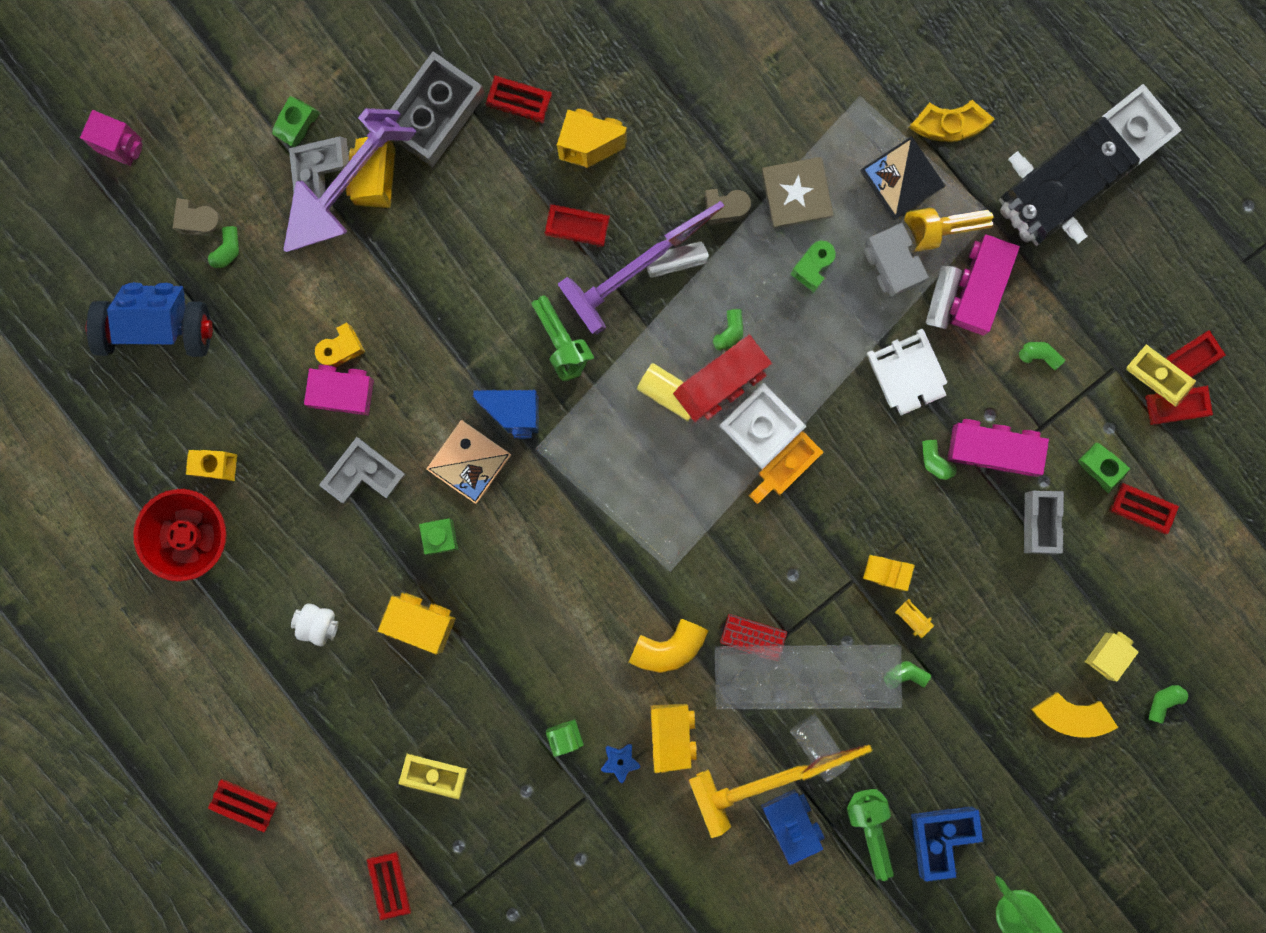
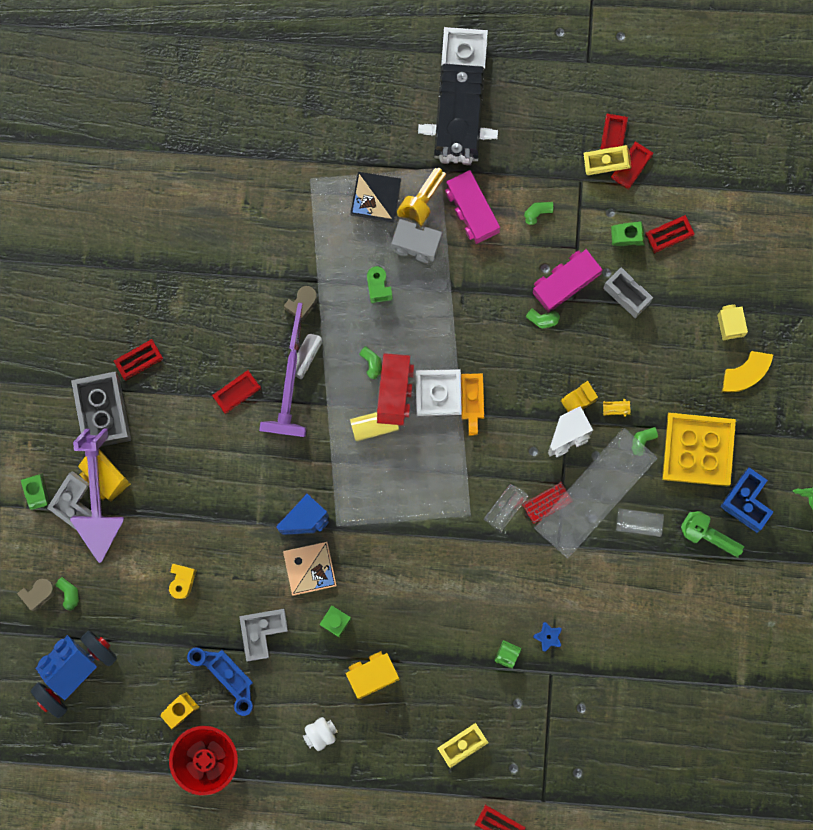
camera: 40 degrees left, 5 degrees down
dark pink brick [304,365,374,416] -> none
bright green piece [532,295,594,381] -> none
yellow slope [557,109,627,168] -> none
yellow cylinder [628,619,709,673] -> none
yellow slope [651,704,697,773] -> none
yellow piece [689,745,872,838] -> none
blue brick [761,789,825,865] -> none
dark tan tile [762,157,834,229] -> none
white plate [866,329,947,415] -> none
yellow tile [909,100,995,142] -> none
white slope [926,265,962,329] -> none
bright green arm [1148,685,1188,724] -> none
none -> blue plate [187,648,253,716]
none -> clear brick [484,484,528,532]
none -> white slope [548,406,593,457]
none -> yellow plate [662,413,736,487]

